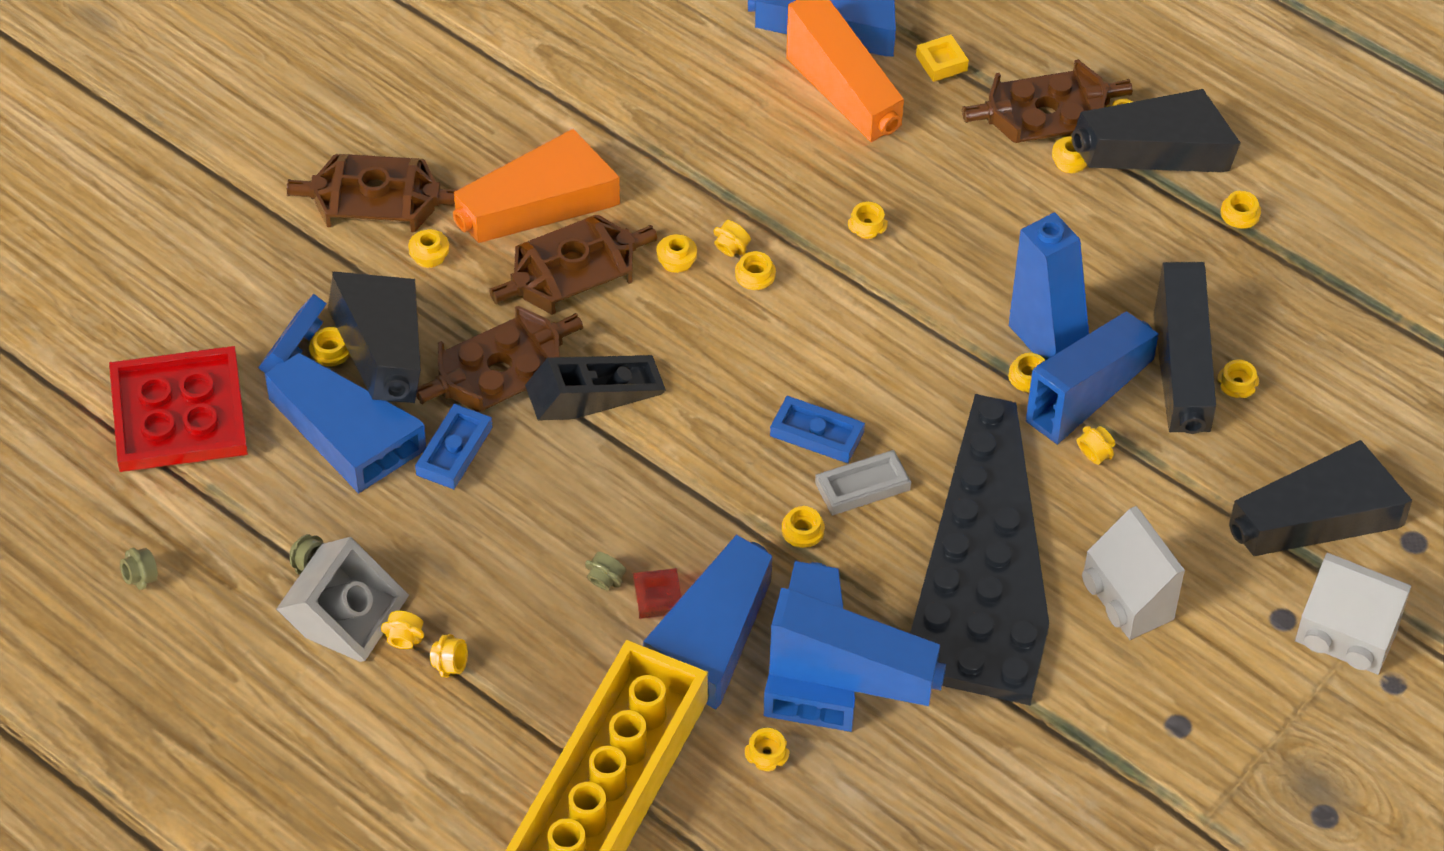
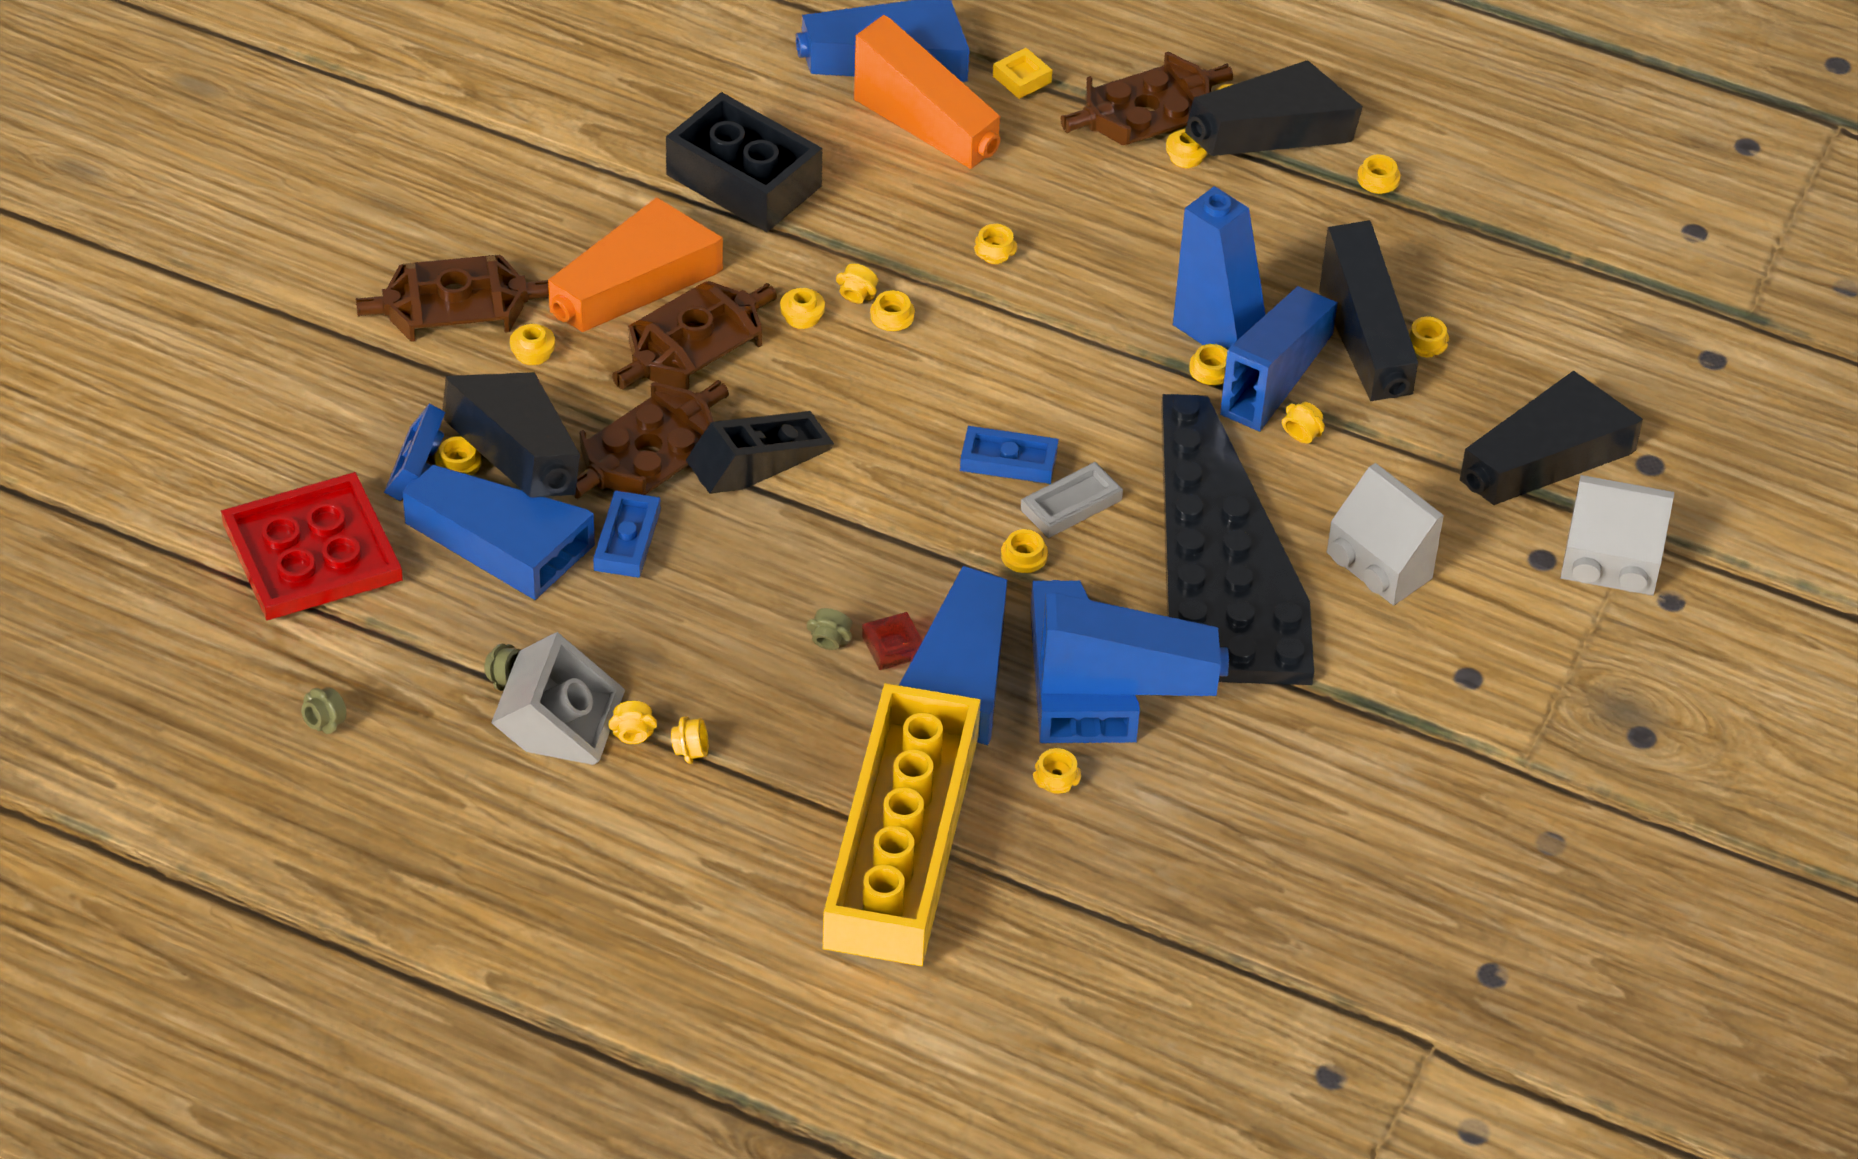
camera: 15 degrees left, 5 degrees down
none -> black brick [666,92,823,232]

